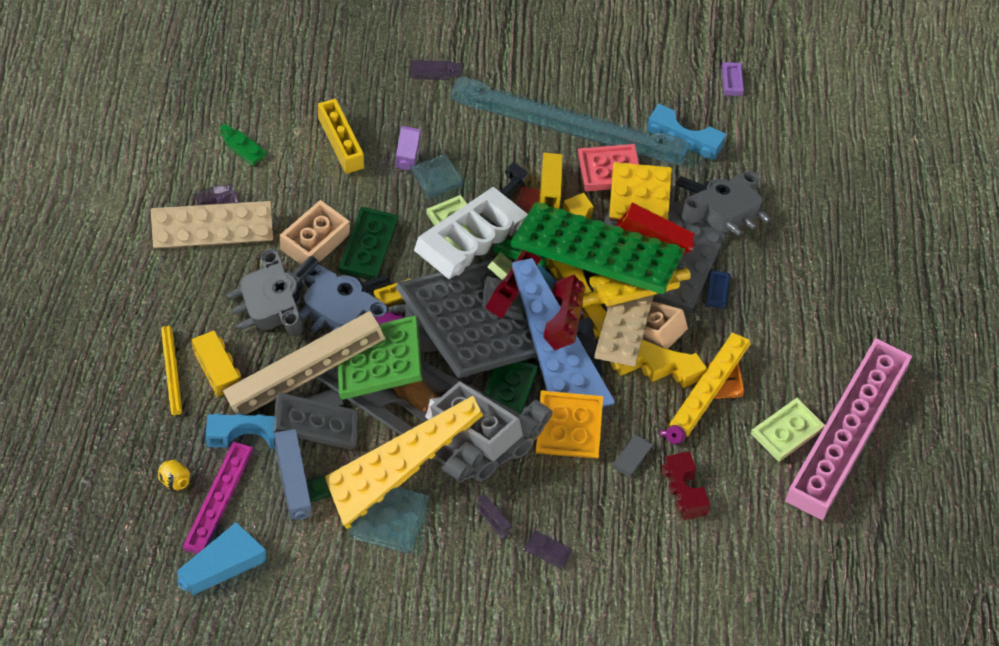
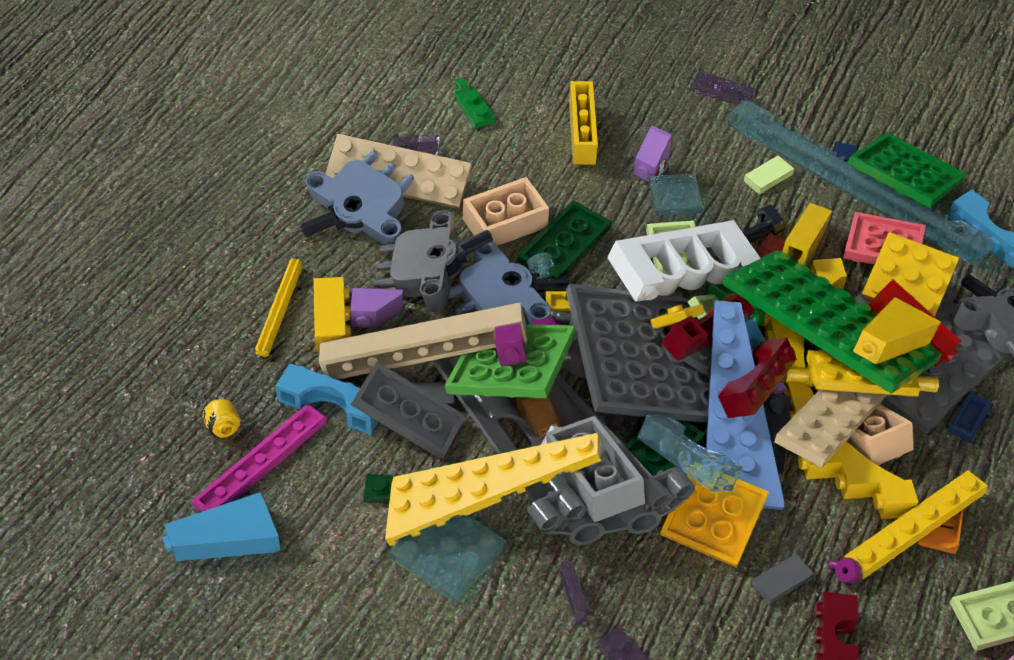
camera: 25 degrees right, 5 degrees down
sand blue slope [274,429,311,520] -> none
none -> sand blue piece [300,151,414,245]
none -> medium lavender slope [350,288,403,328]
none -> magenta brick [495,323,527,366]
none -> clear light blue tile [527,253,554,278]
none -> clear light blue arch [637,414,743,491]
none -> yellow plate [651,304,705,329]
none -> yellowish green tile [744,156,794,195]
none -> dark blue tile [831,141,858,167]
none -> green plate [848,132,967,208]
none -> yellow slope [853,297,941,364]

